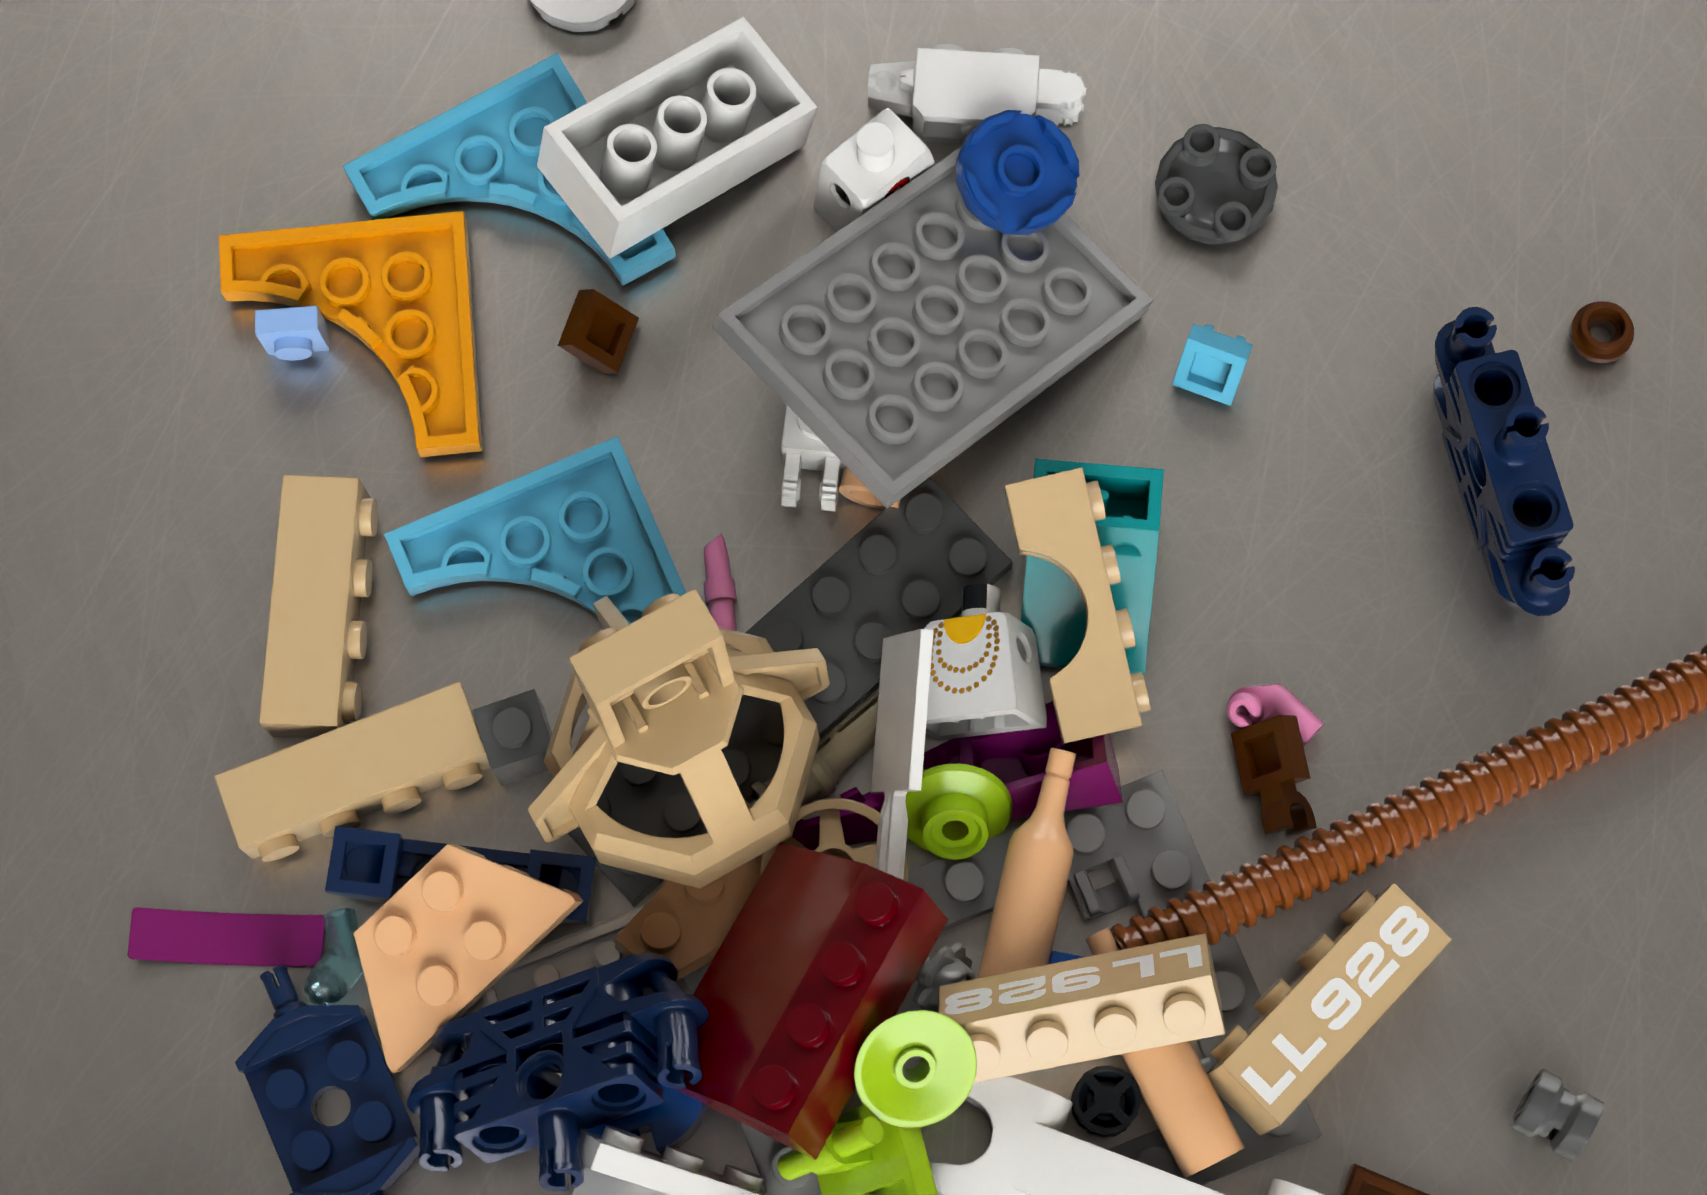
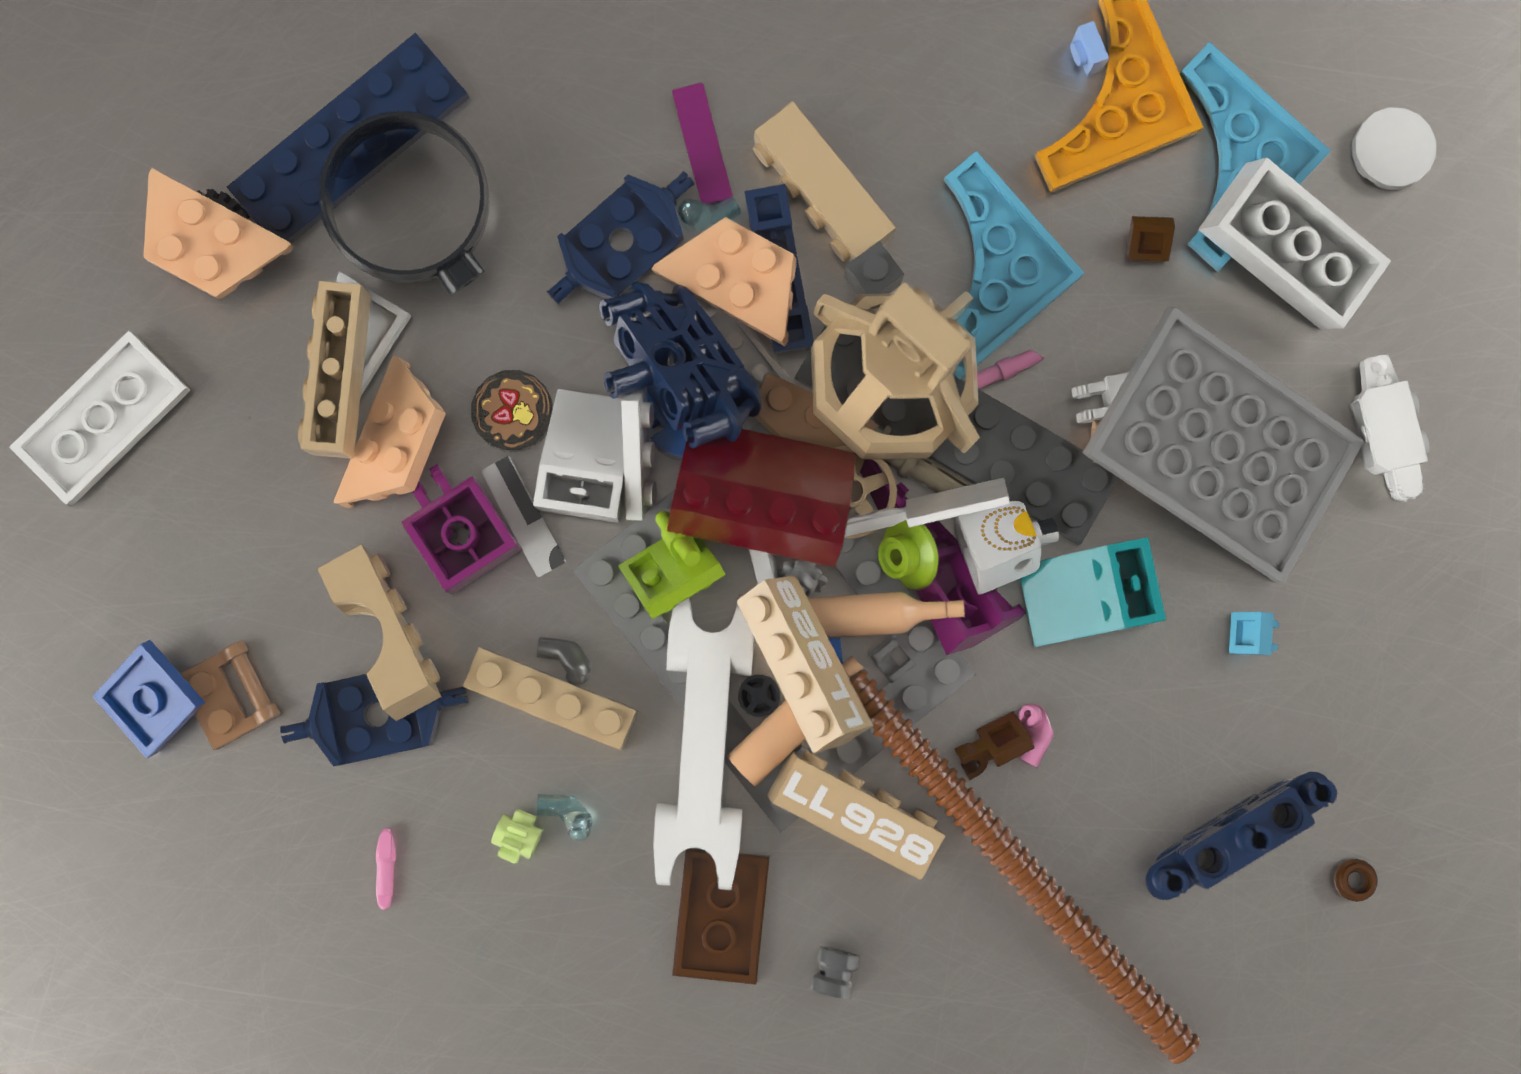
camera: 70 degrees right, 10 degrees up
tan brick [259,475,378,738] -> none
white torso [813,108,935,232] -> none
piece [854,1010,977,1128] -> none
blue tile [956,110,1080,235] -> none
tan arch [1005,468,1151,744] -> none
dark grey dish [1155,124,1278,245] -> none

